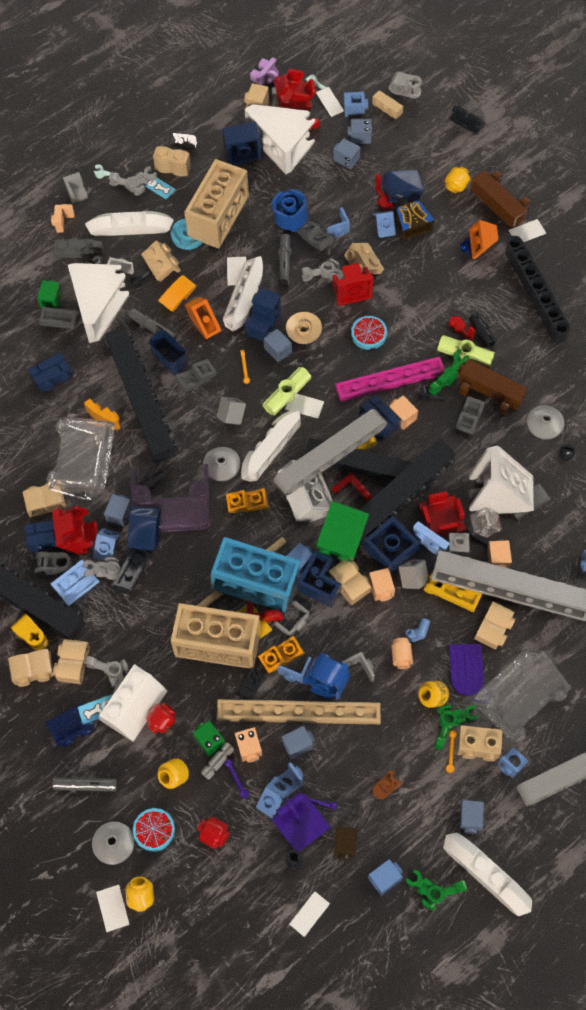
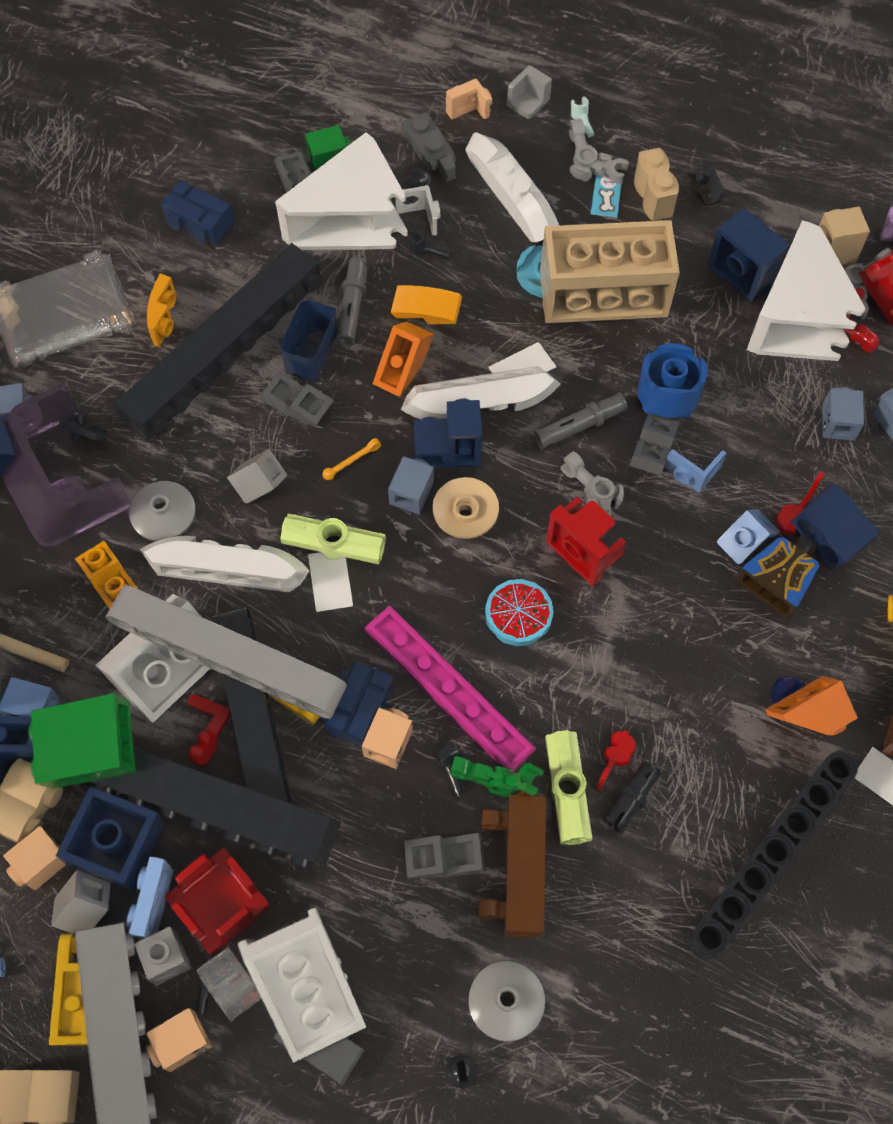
camera: 60 degrees right, 0 degrees up
tan bracket [141,241,181,282] -> none
tan bracket [344,243,384,274] -> none

